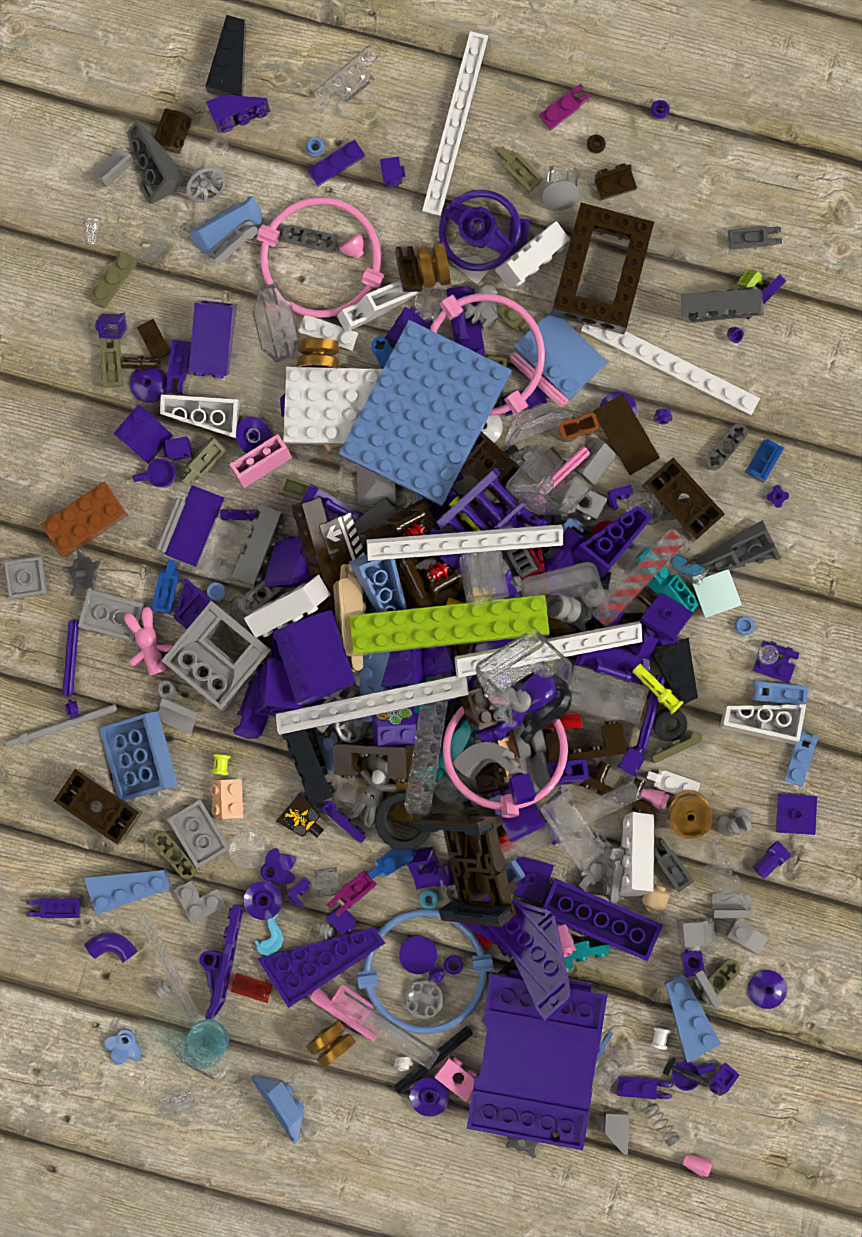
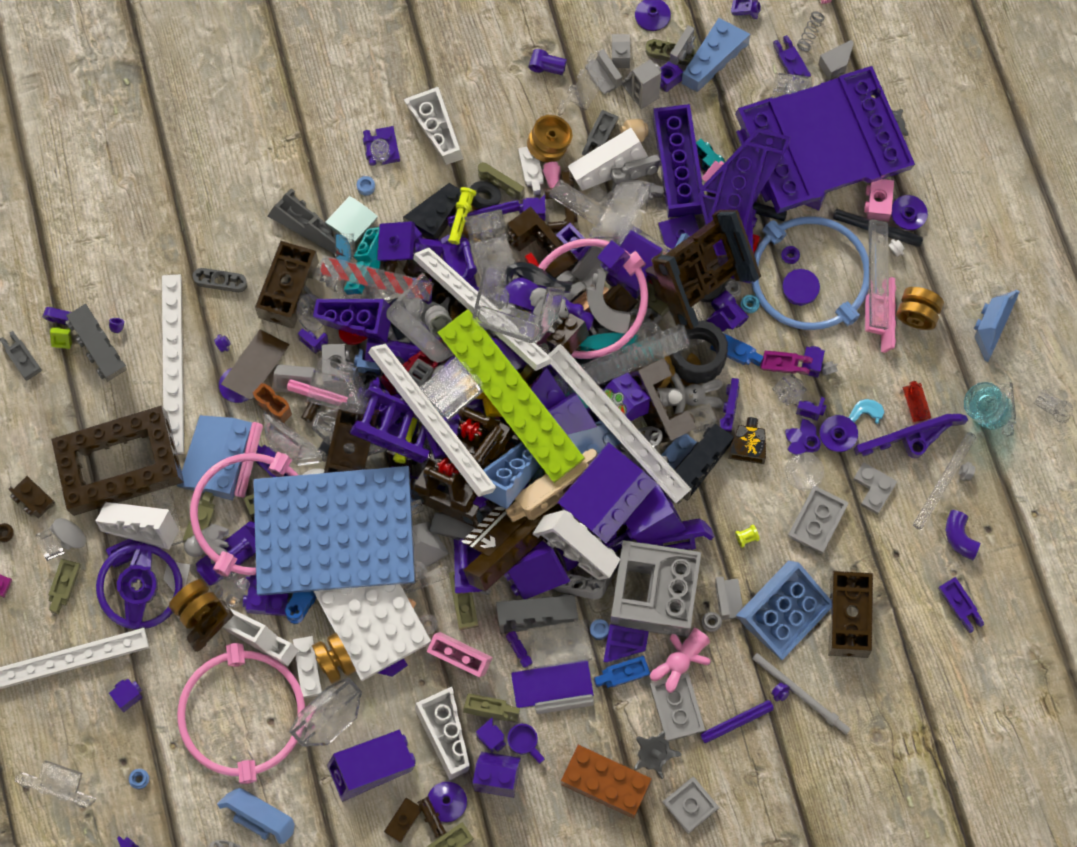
camera: 120 degrees left, 15 degrees down
medium blue wedge [84,869,173,915] -> none
medium blue plate [103,1029,141,1065] -> none
olive beam [153,832,197,879] -> none
dark purple hinge [166,340,191,395] -> none
light grey hinge [209,220,258,264] -> none
light nougat bracket [211,779,243,819] -> none
dark purple dish [236,417,271,453] -> none
dark purple wing [258,927,386,1008] -> none
dark grey beam [283,225,337,253] -> none
dark purple plate [307,139,365,187] -> none
bright pink brick [339,233,364,259] -> none
light grey dish [405,980,443,1019] -> none
dark purple piece [427,966,446,983] -> none
white bush [650,1027,671,1050] -> none
black piece [662,1057,709,1087] -> none
dark purple piece [671,1060,715,1091] -> none
light grey piece [716,808,752,836] -> none
blue hinge [745,439,784,483] -> none
medium blue plate [752,681,808,705] -> none
dark purple plate [766,485,789,508] -> none
dark purple plate [776,794,817,835] -> none
medium blue plate [784,730,819,787] -> none

